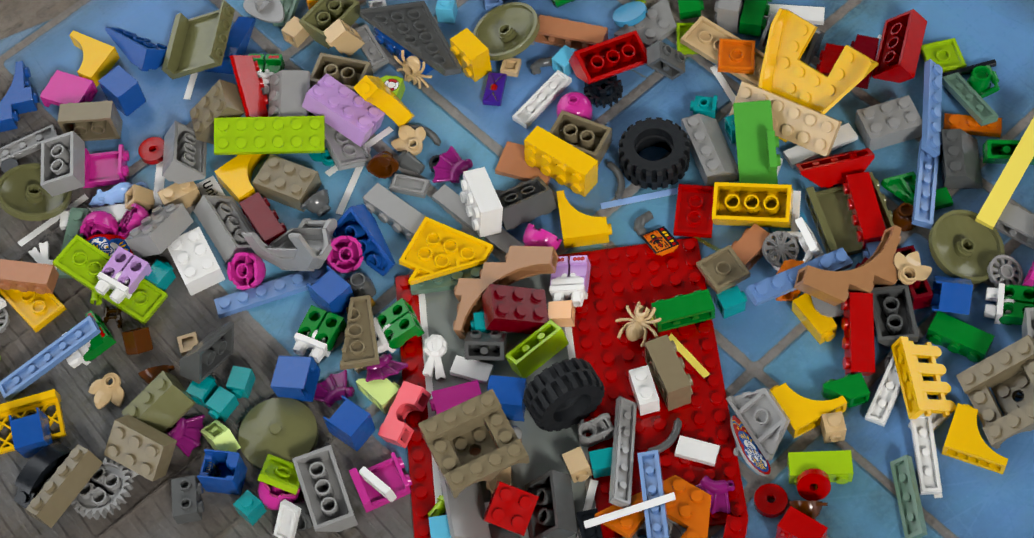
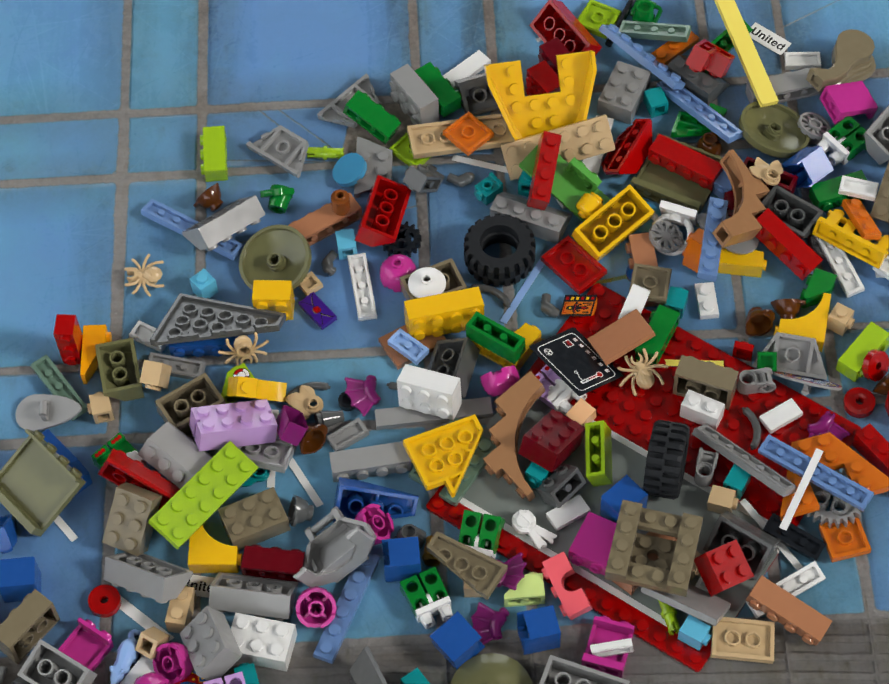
camera: 55 degrees left, 0 degrees up
none -> magenta piece [276,405,308,446]
none -> dark orange brick [331,189,351,216]
none -> light blue plate [387,328,429,365]
none -> white dish [408,267,446,298]
none -> dark grey arm [447,172,475,187]
none -> green brick [466,311,525,364]
none -> red brick [527,131,562,211]
none -> black sticker [529,327,624,396]
none -> yellow head [576,192,604,220]
none -> nougat tile [587,309,656,366]
none -> white tile [618,283,651,319]
none -> teal brick [643,86,669,118]
none -> red brick [685,39,735,78]
none -> white plate [694,282,719,320]
none -> red plate [732,341,754,361]
none -> light grey piece [736,367,776,395]
none -> reddish brown piece [745,307,775,336]
none -> green tile [757,351,777,372]
none -> reddish brown piece [770,299,806,319]
none -> white tile [838,175,879,202]
none -> orange plate [841,199,882,240]

